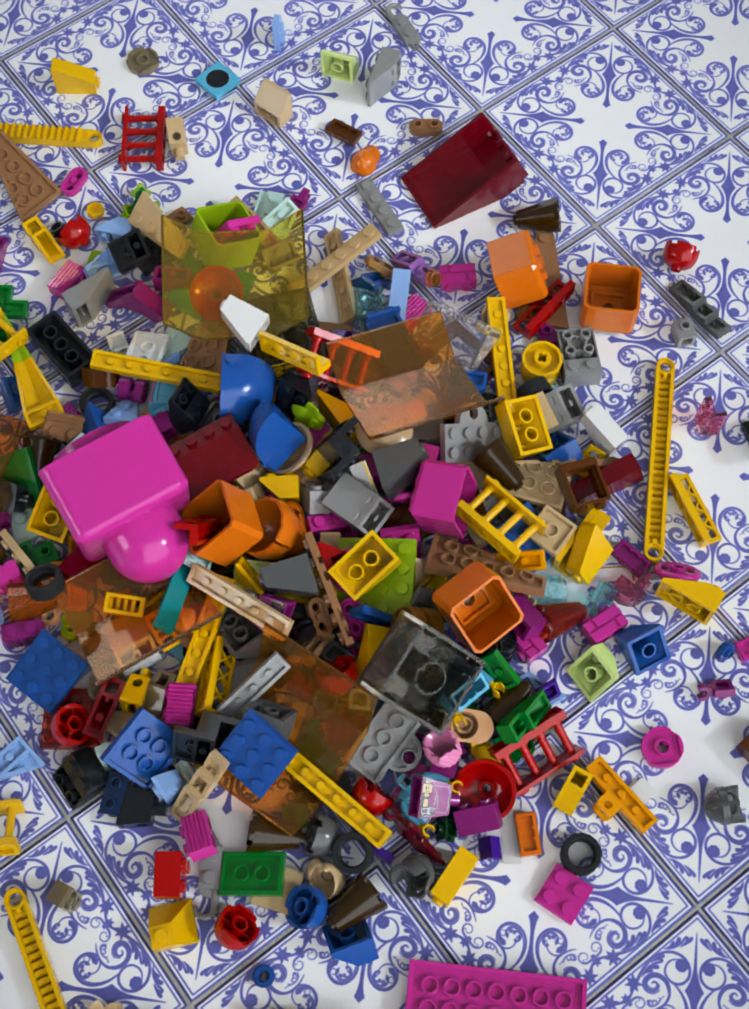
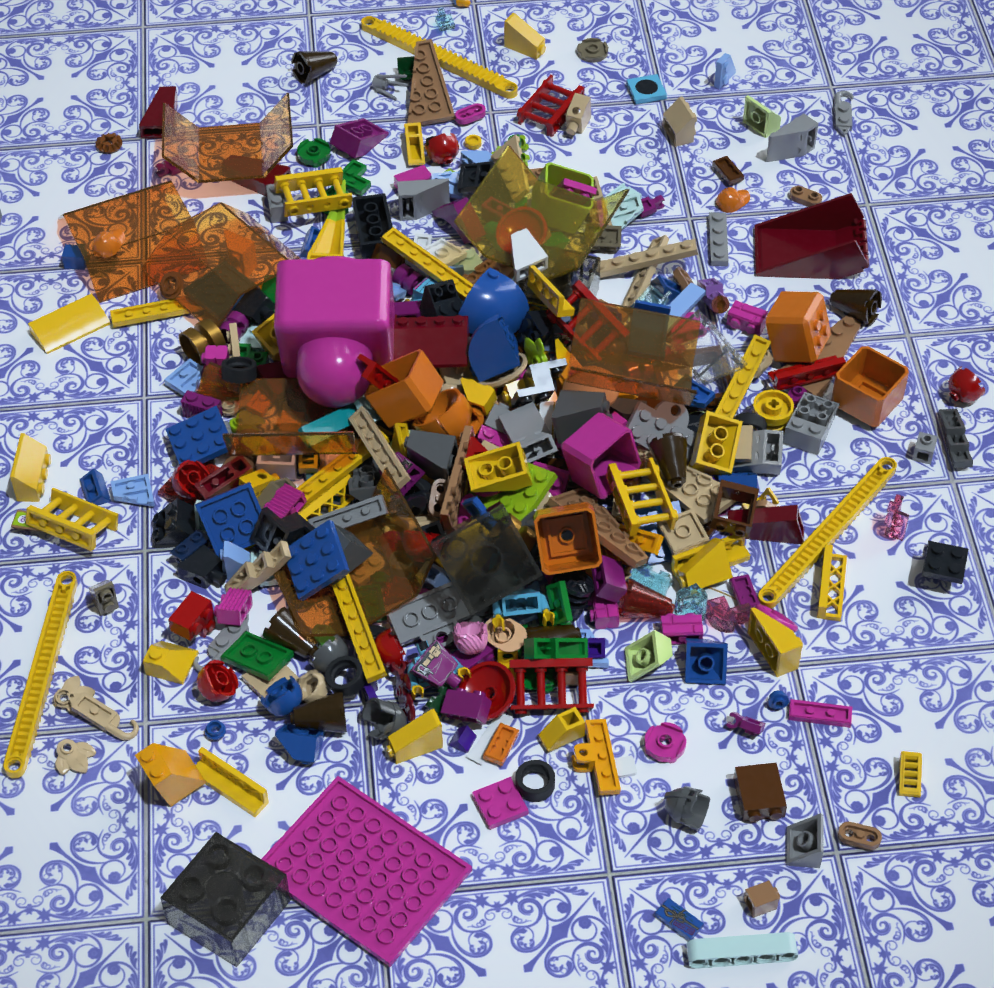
camera: 30 degrees right, 15 degrees down
yellow slope [102,592,147,618] -> none
white slope [580,403,629,459] -> none

